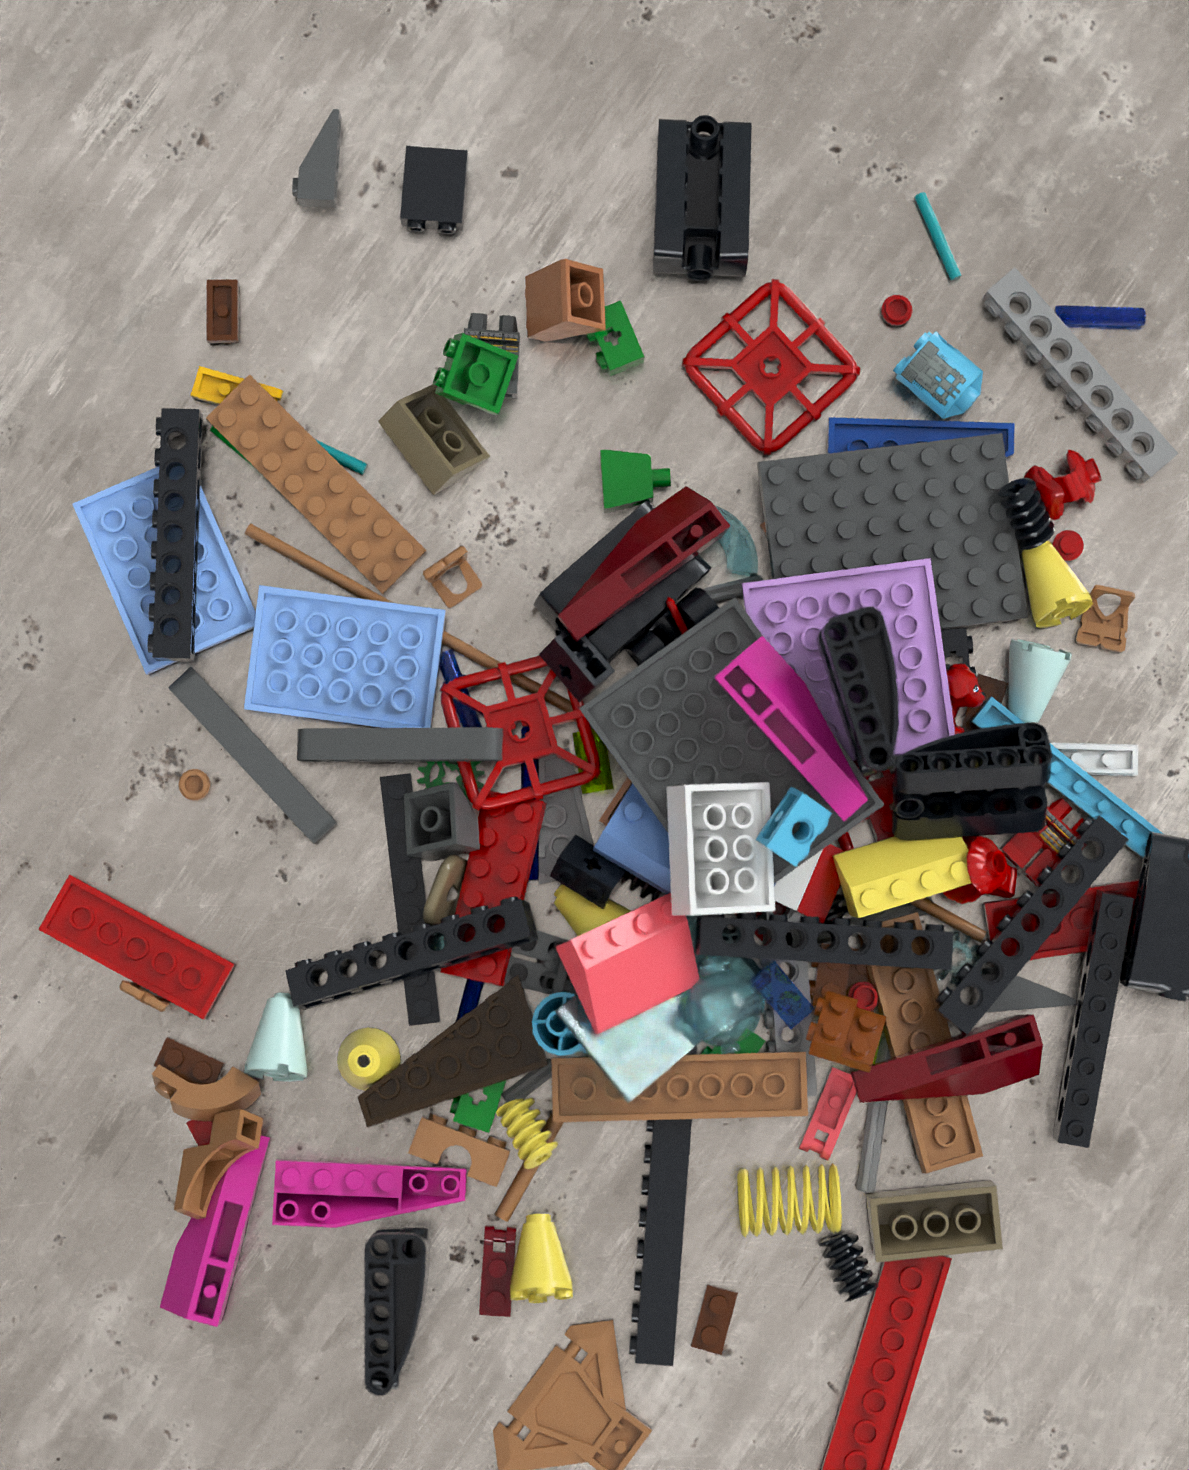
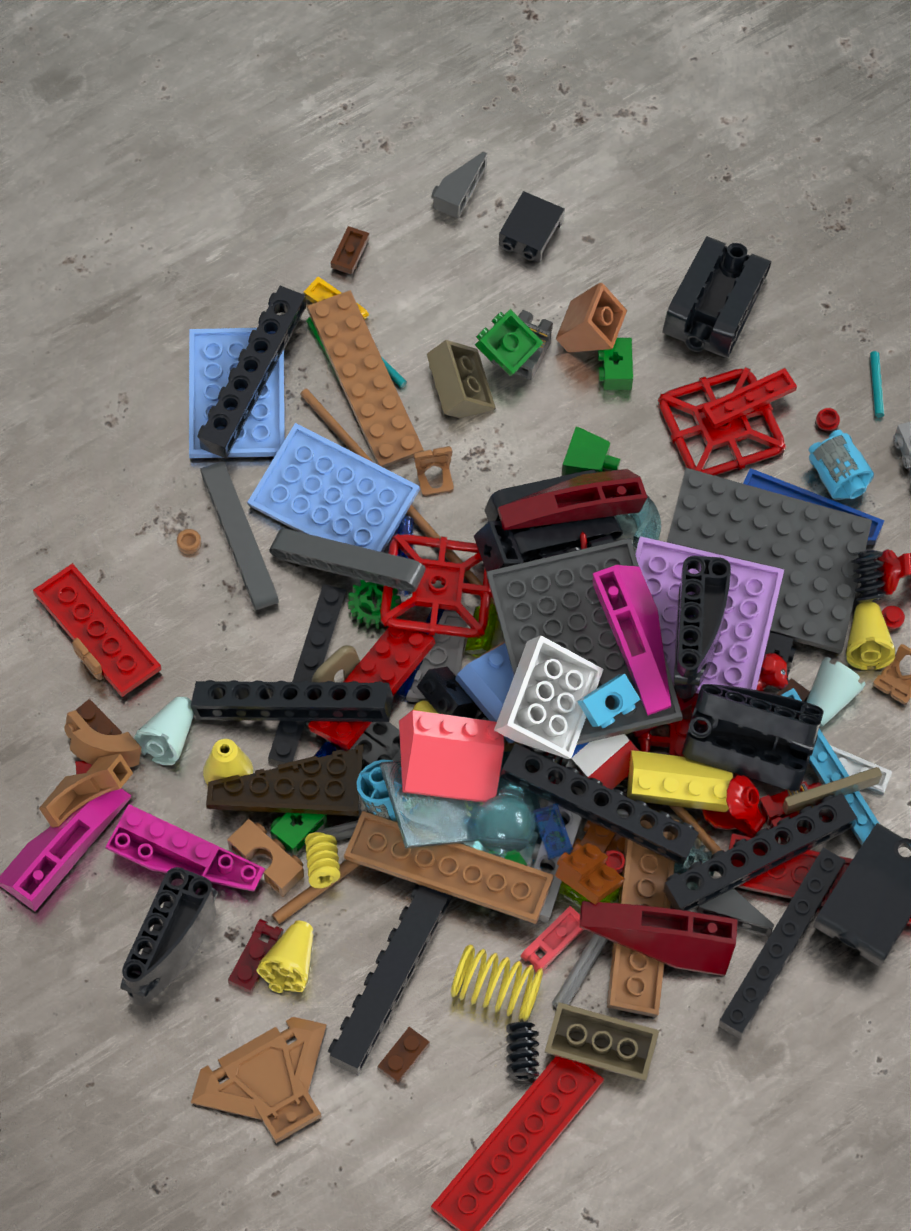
camera: 25 degrees right, 20 degrees down
dark grey slope [404,782,480,861] -> none
none -> red plate [702,368,797,429]
none -> dark tan tile [782,767,882,815]

